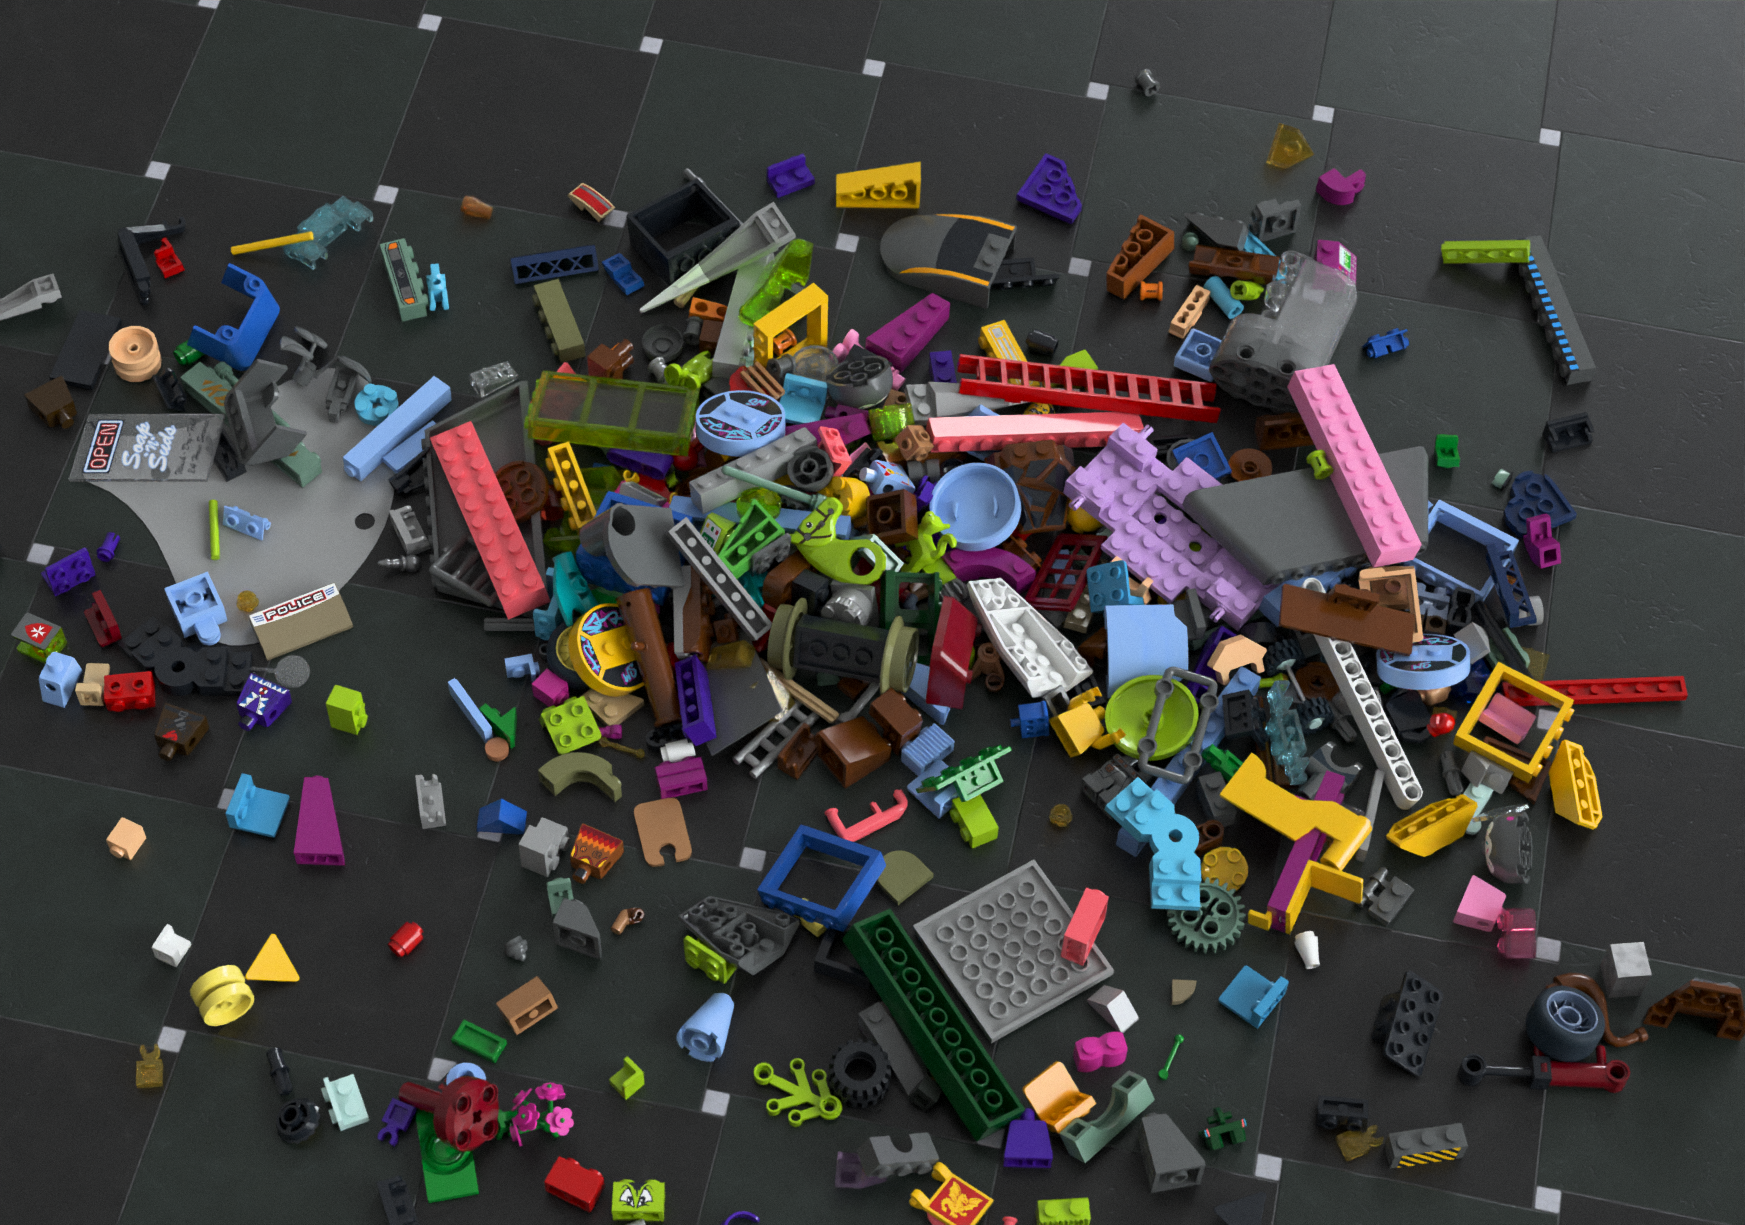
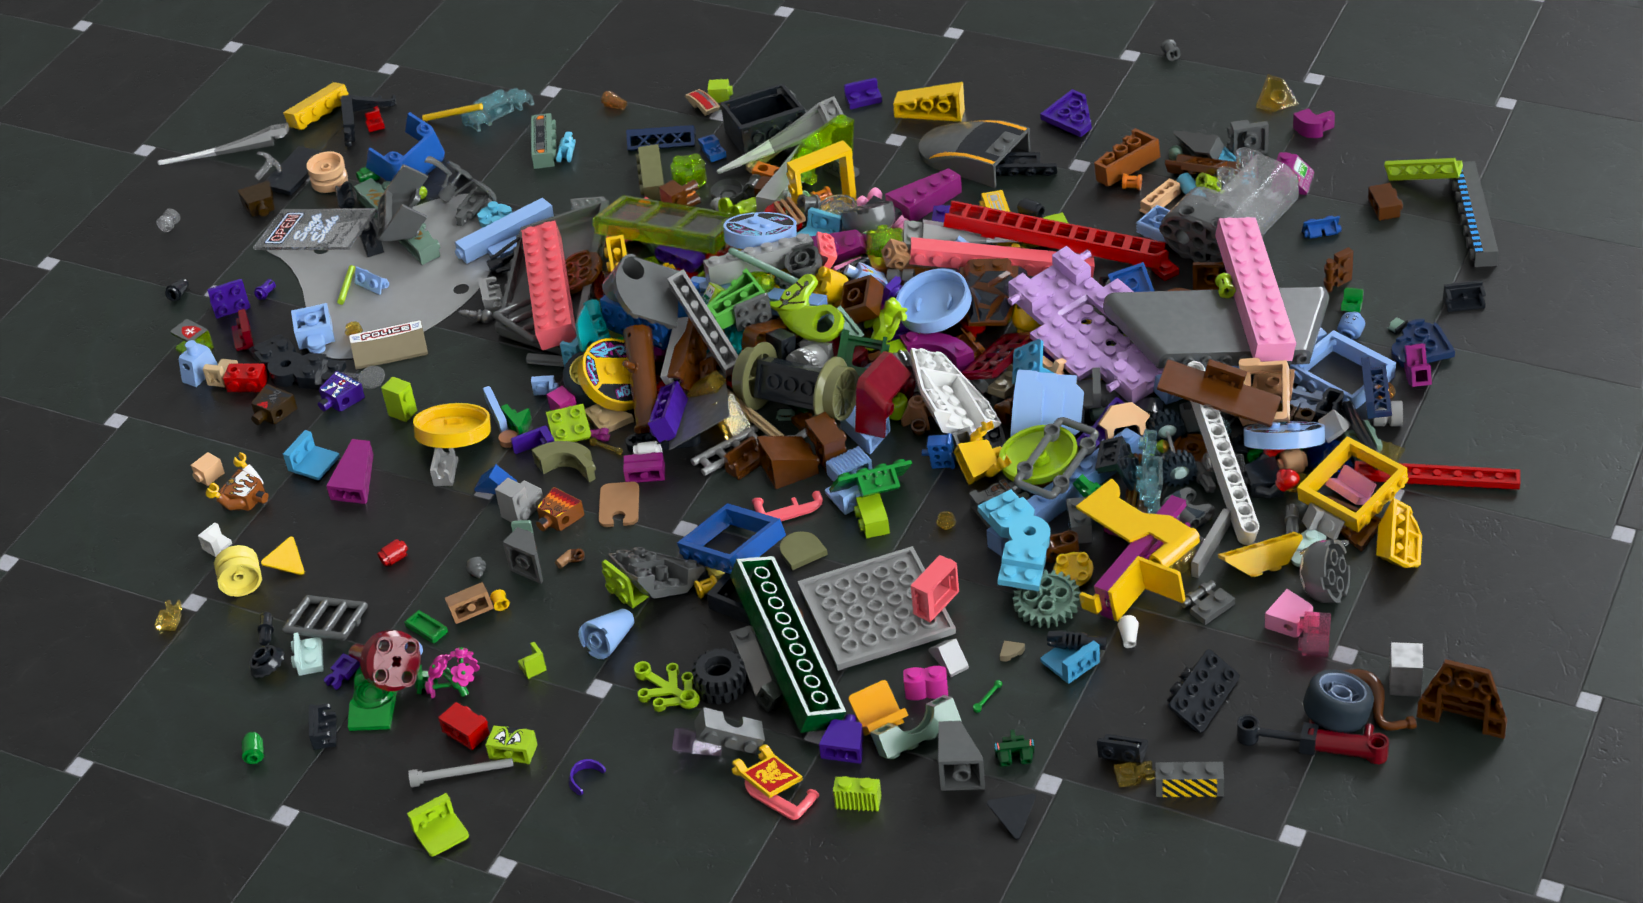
camera: 20 degrees right, 15 degrees down
none -> torso [206,452,269,511]
none -> clear plant [254,152,282,180]
none -> dark grey bar [282,595,368,641]
none -> yellow brick [283,82,349,130]
none -> yellow brick [413,403,491,448]
none -> yellow axle [490,589,510,611]
none -> dark purple bracket [511,425,555,454]
none -> clear neon green brick [671,153,707,191]
none -> yellow bush [694,575,718,598]
none -> lime brick [708,79,733,103]
none -> black hinge [1047,630,1107,651]
none -> red bracket [1151,249,1179,281]
none -> reddish brown plate [1323,247,1353,292]
none -> medium blue head [1337,312,1365,340]
none -> reddish brown brick [1368,183,1403,221]

